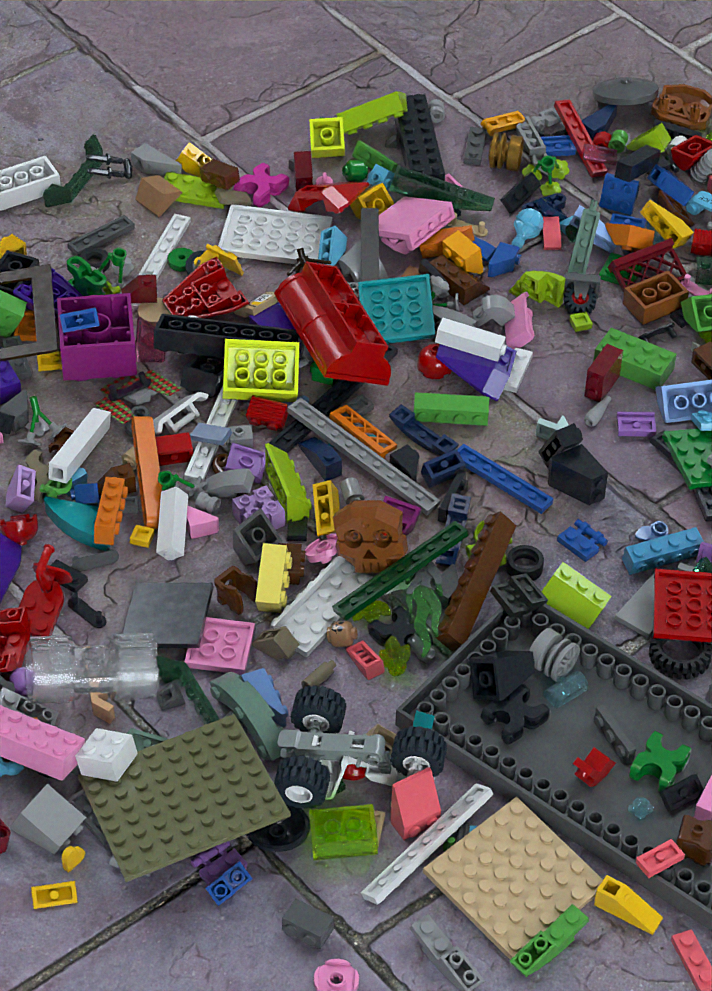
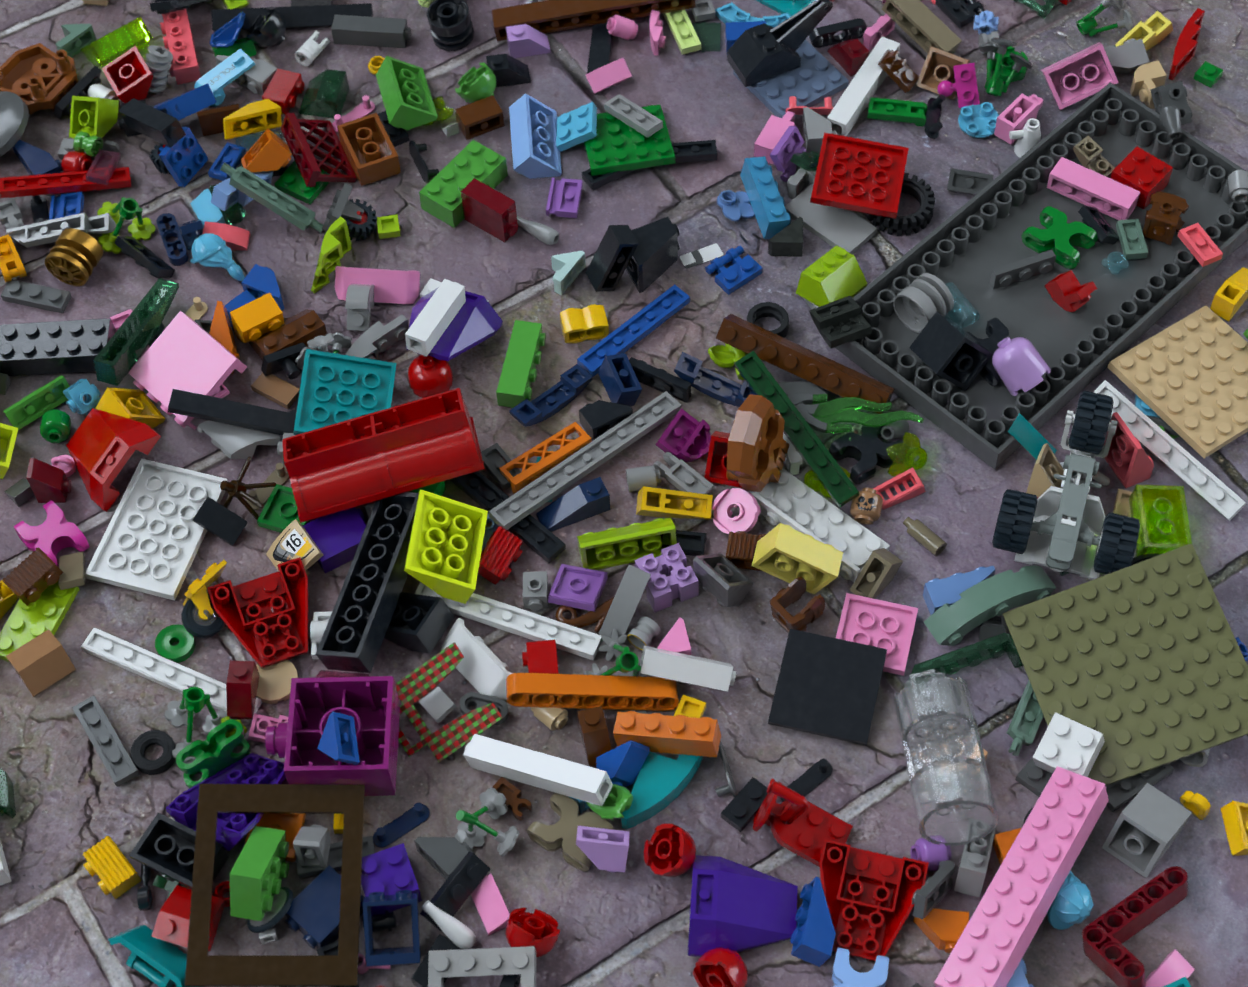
camera: 80 degrees left, 10 degrees up
black piece [108,371,151,401] -> none
sand blue tile [190,423,232,446] -> none
medium azure slope [318,226,347,266] -> none
none -> black slope [192,497,248,546]
none -> light grey slope [293,825,331,868]
none -> dark blue piece [373,802,430,848]
none -> yellow brick [560,304,609,343]
none -> white sticker [679,243,724,269]
none -> pearl dark grey slope [768,217,803,257]
none -> lavender cylinder [992,337,1051,396]
none -> sand green plate [1116,219,1148,260]

